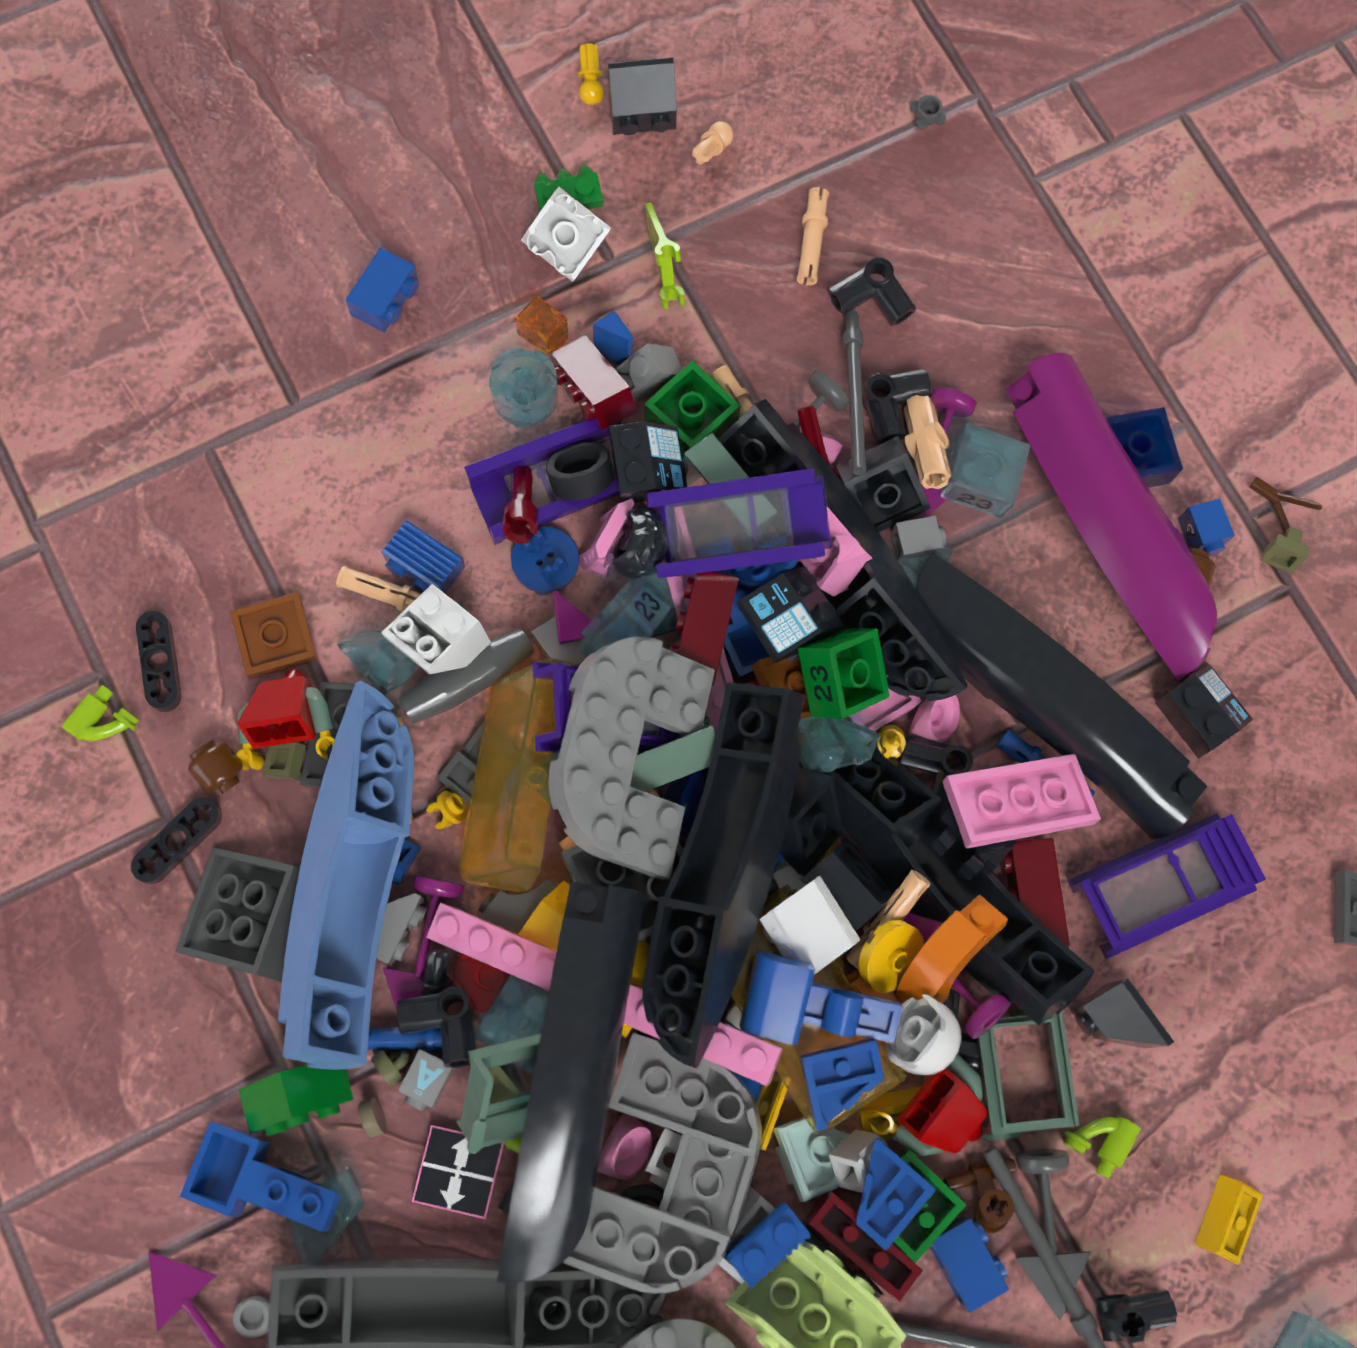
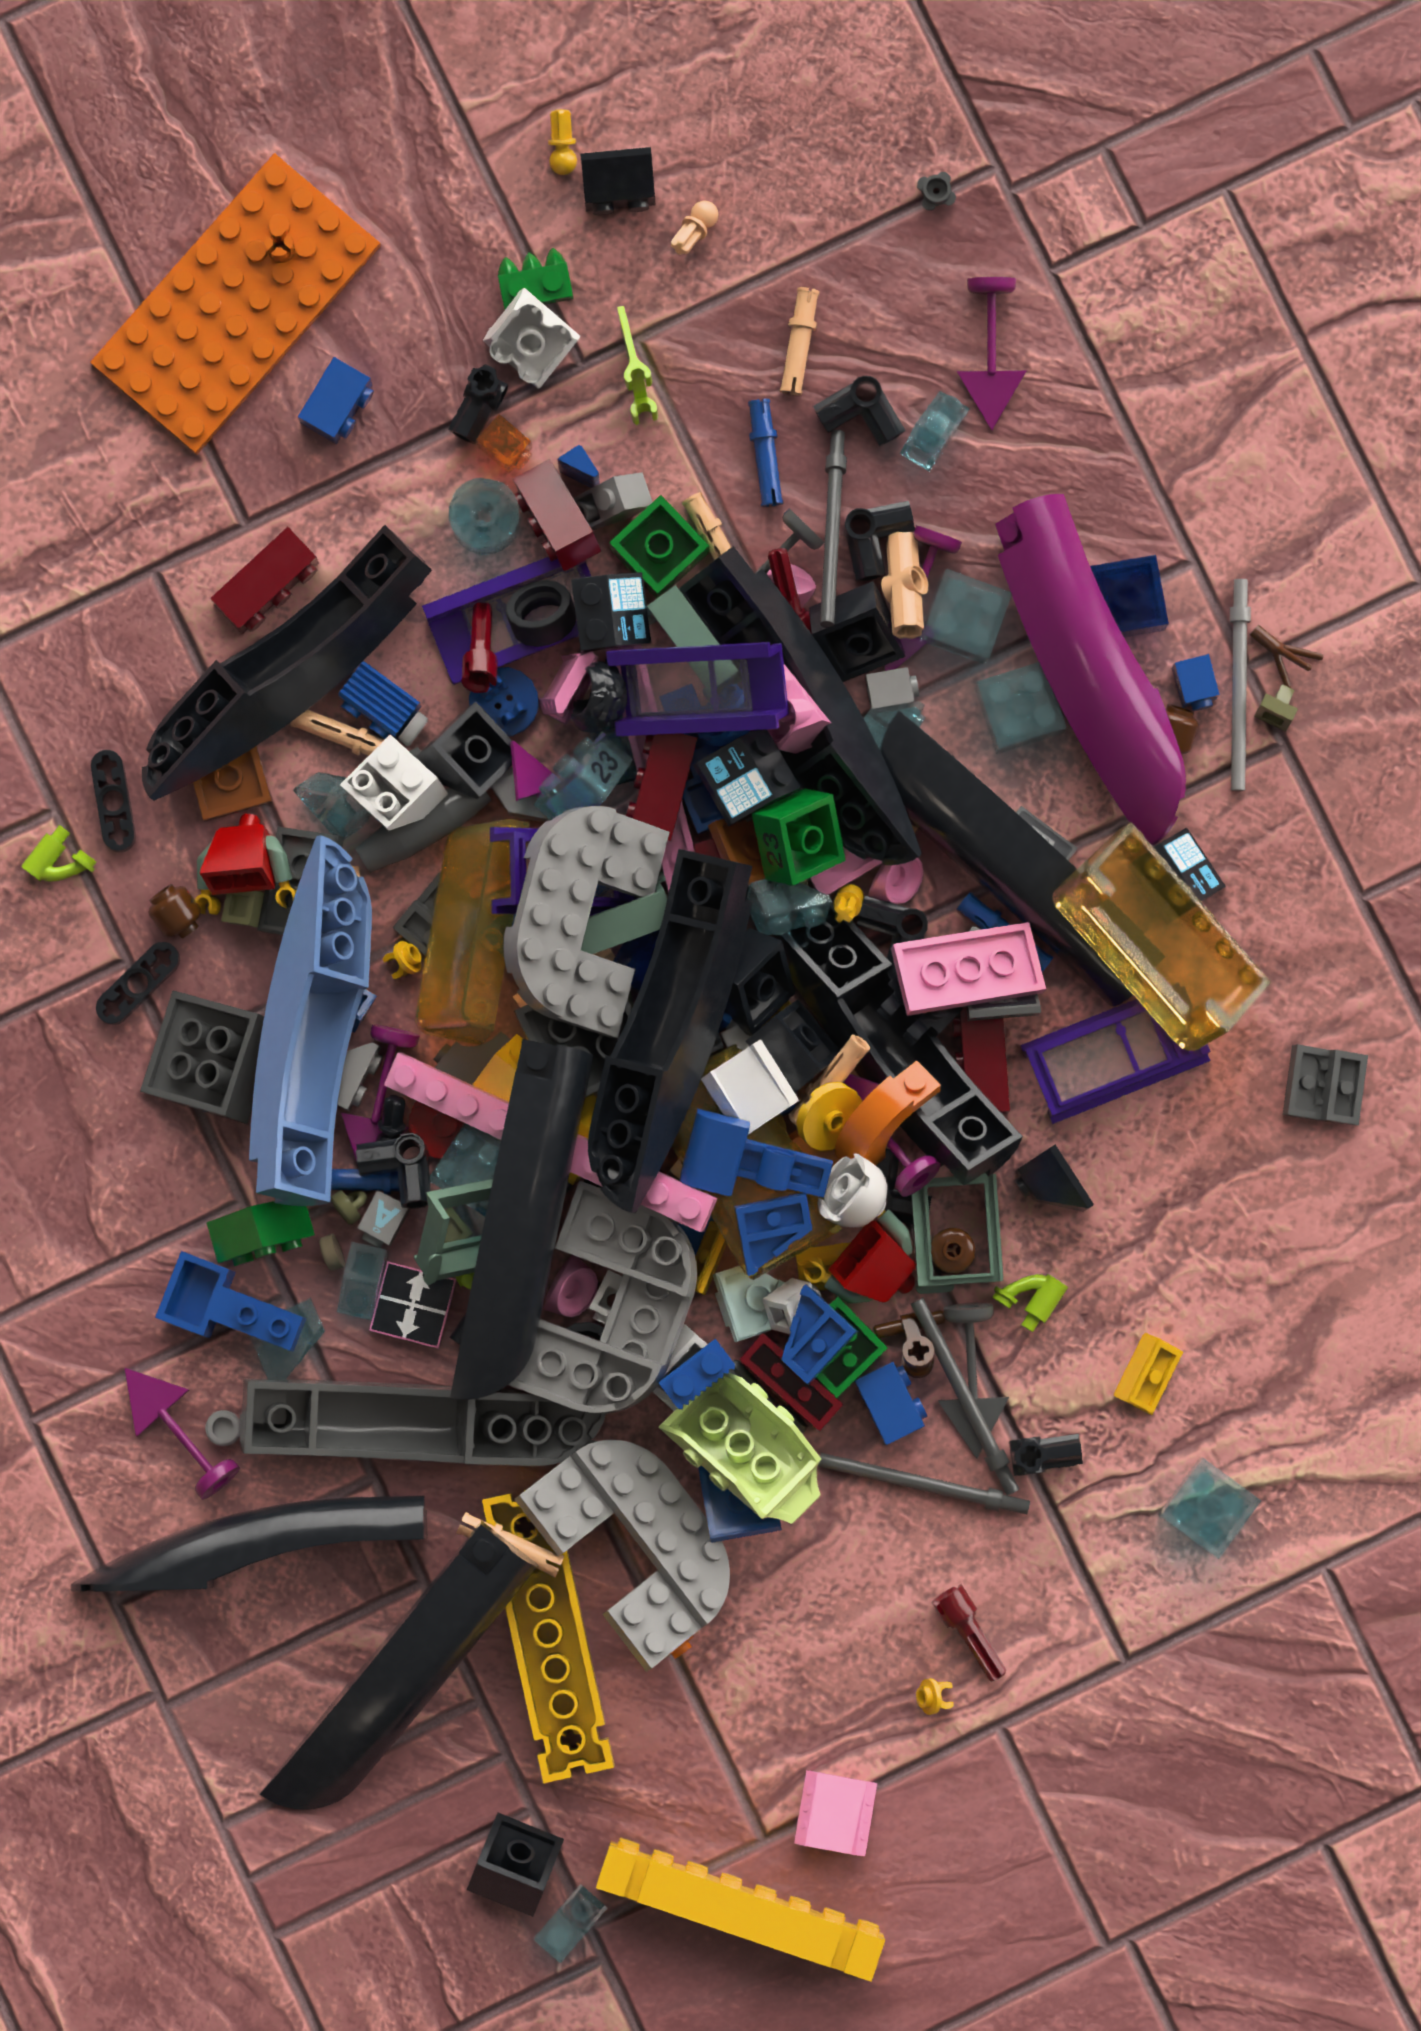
camera: 10 degrees right, 10 degrees up
none -> orange plate [90,153,381,455]
none -> black slope [142,525,432,801]
none -> dark red brick [210,527,319,634]
none -> clear light blue slope [337,1242,389,1321]
none -> light grey tile [398,711,429,746]
none -> black slope [415,701,513,799]
none -> black piece [448,364,509,445]
none -> blue pin [748,399,784,507]
none -> clear light blue slope [900,391,970,472]
none -> reddish brown head [931,1227,976,1274]
none -> magenta piece [957,277,1027,430]
none -> dark grey slope [964,994,1041,1021]
none -> clear light blue brick [975,662,1066,754]
none -> clear yellow windscreen [1053,822,1271,1051]
none -> light grey bar [1230,579,1251,791]

